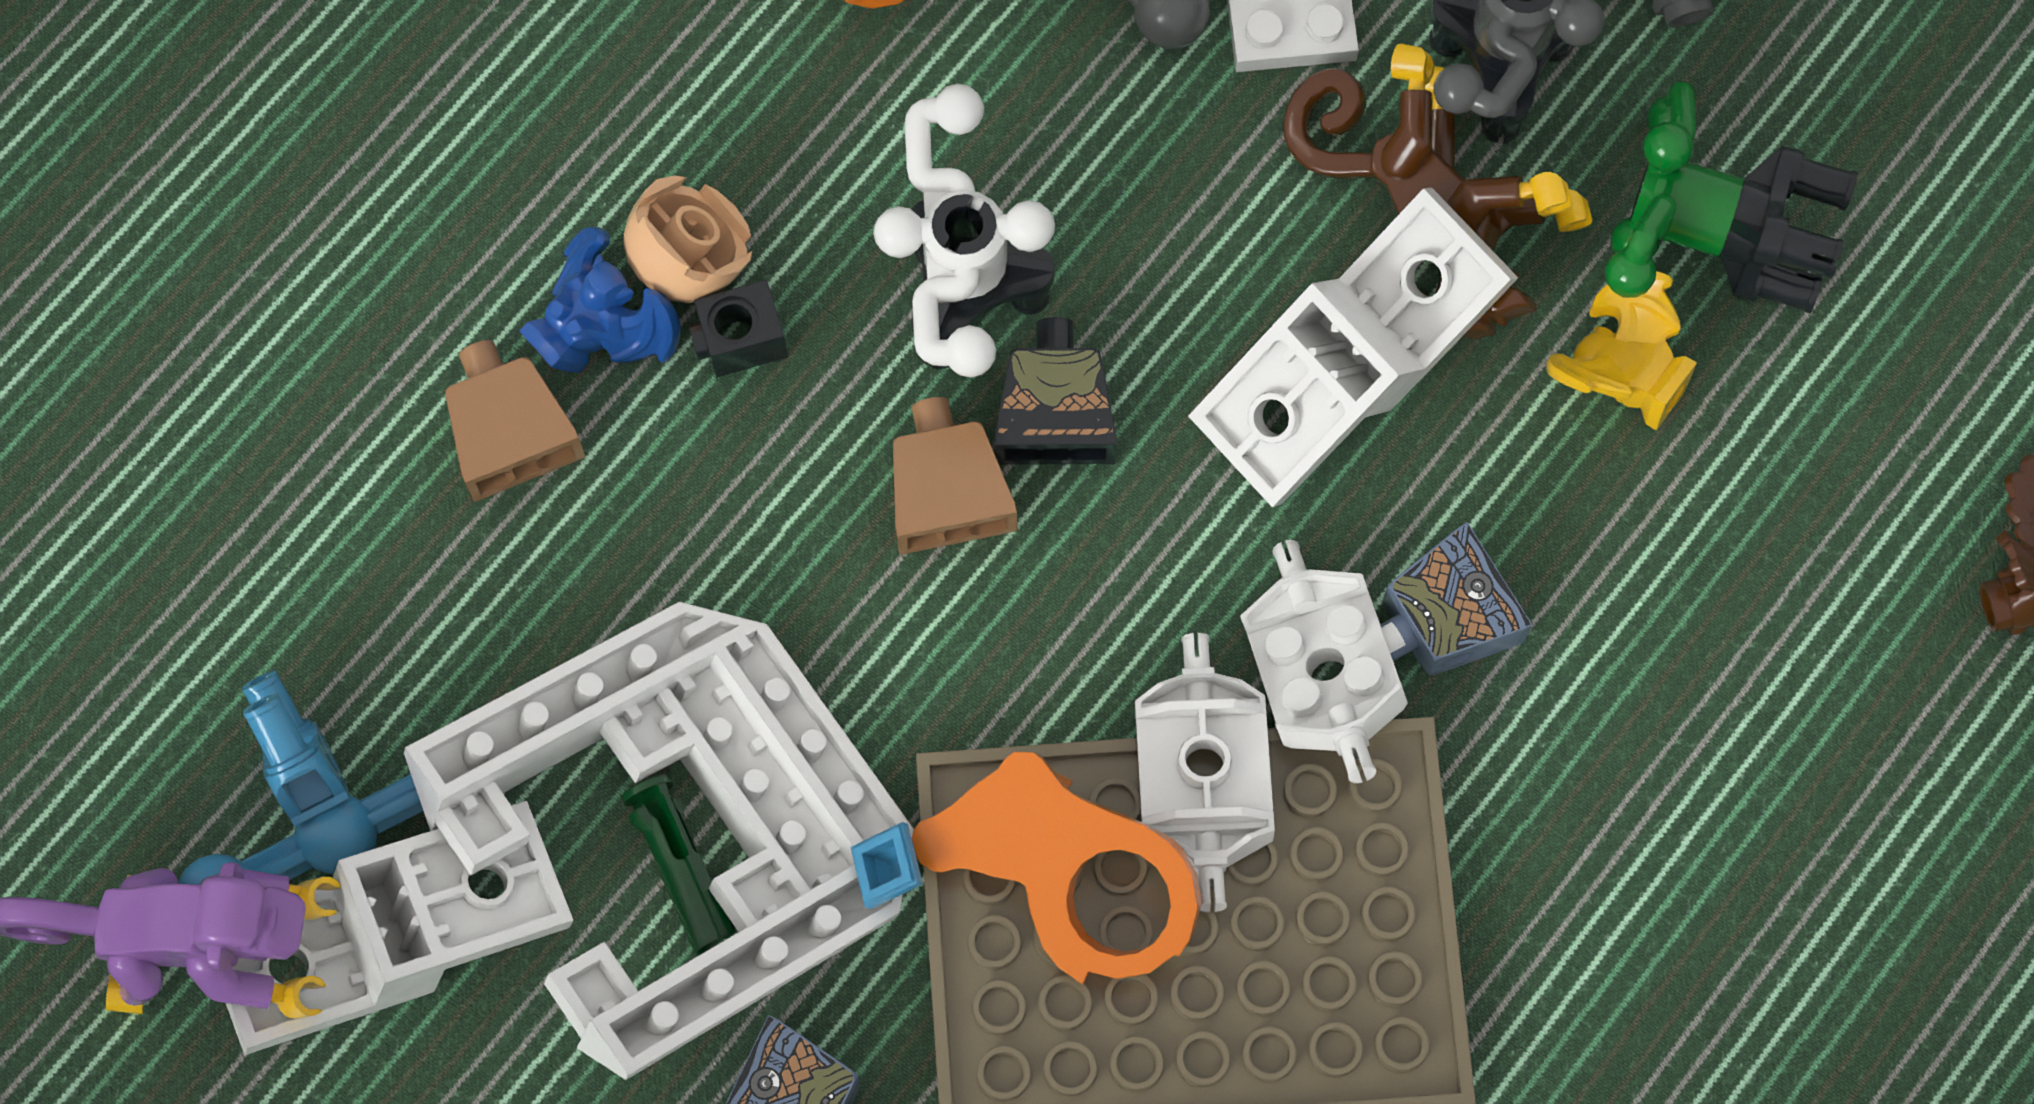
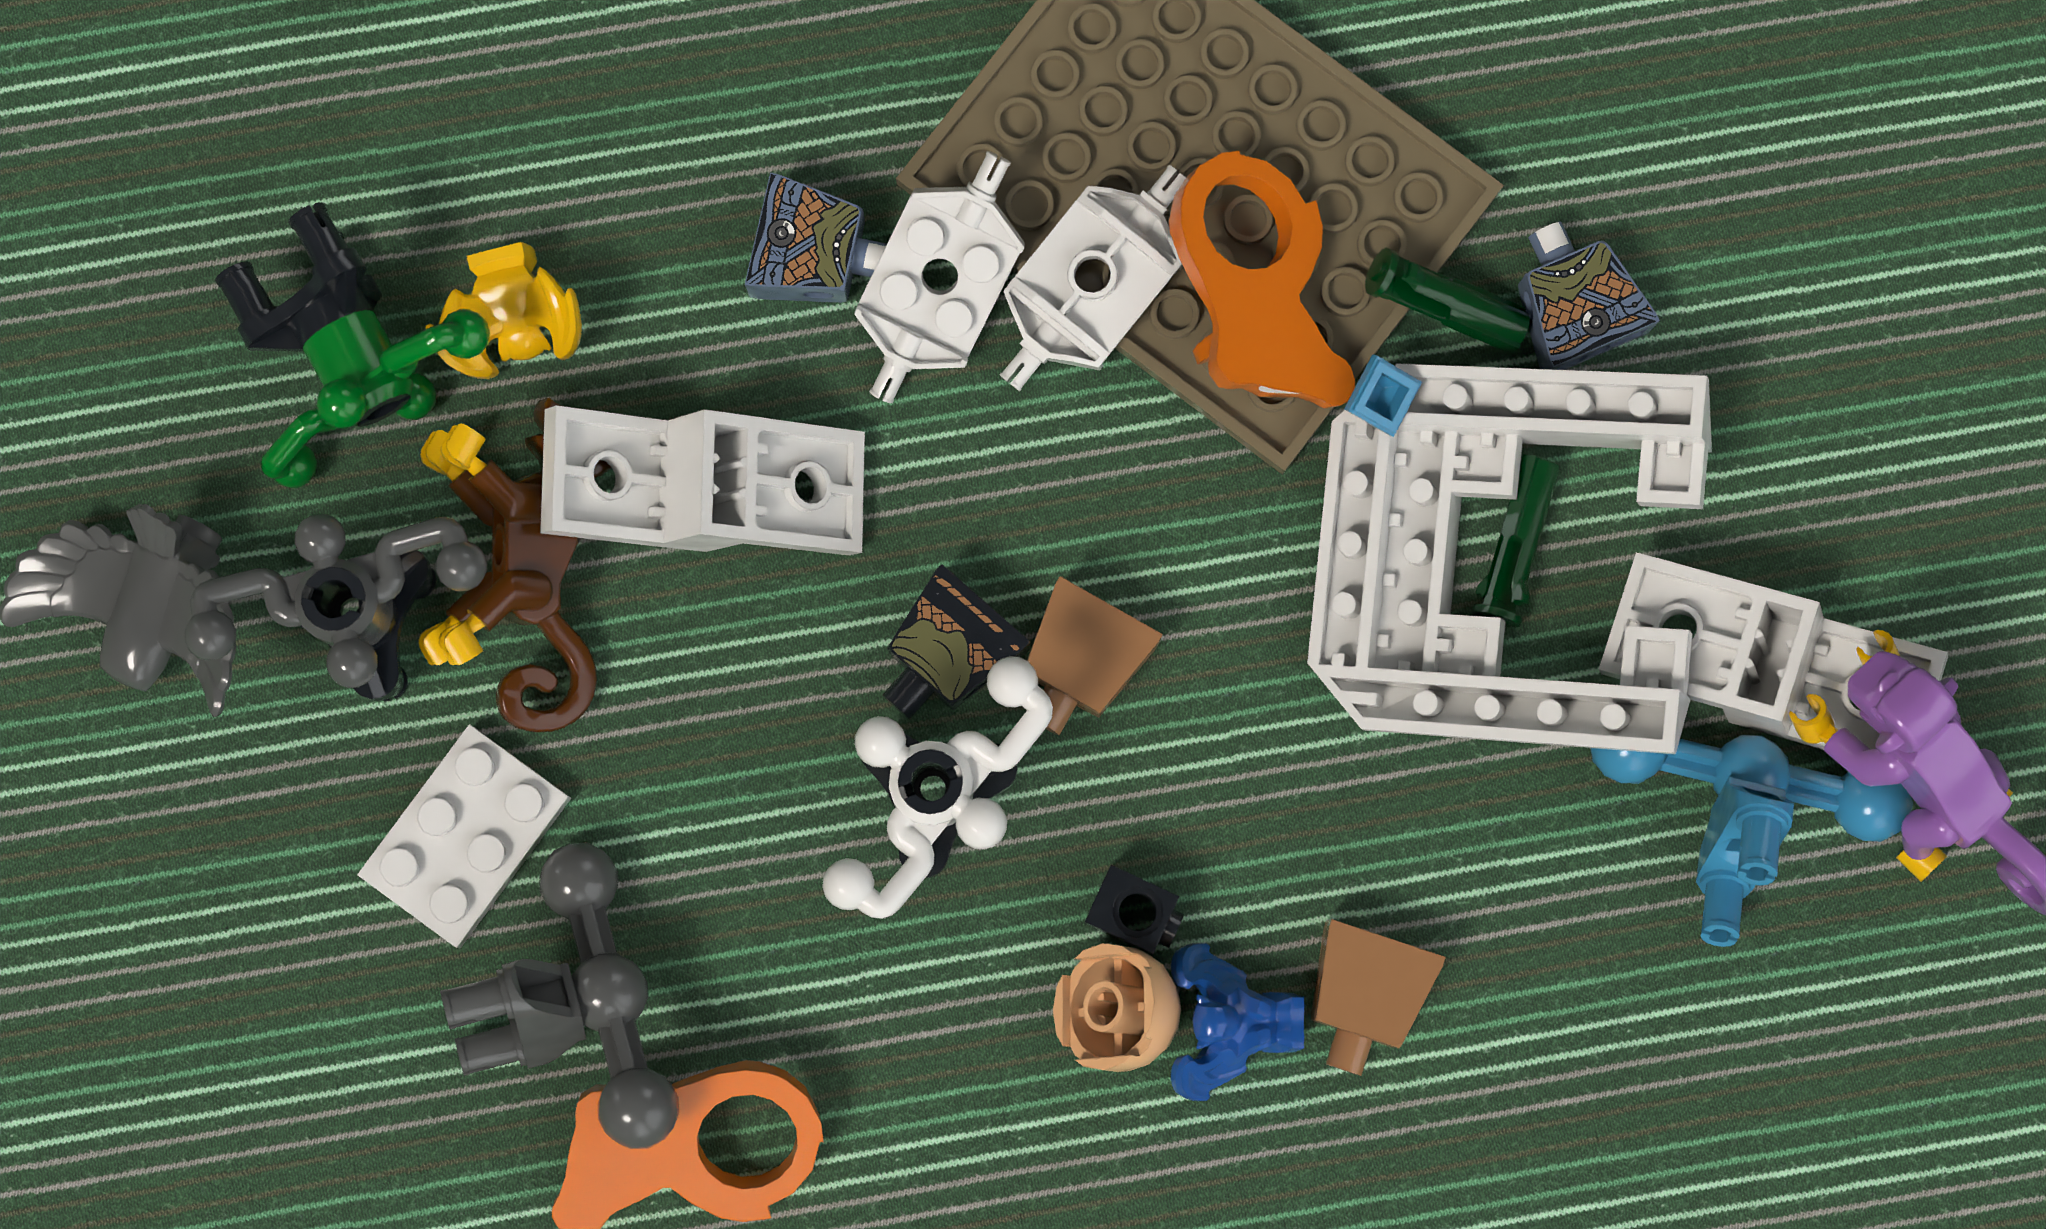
camera: 140 degrees left, 10 degrees up
none -> dark green piece [1365,247,1530,354]

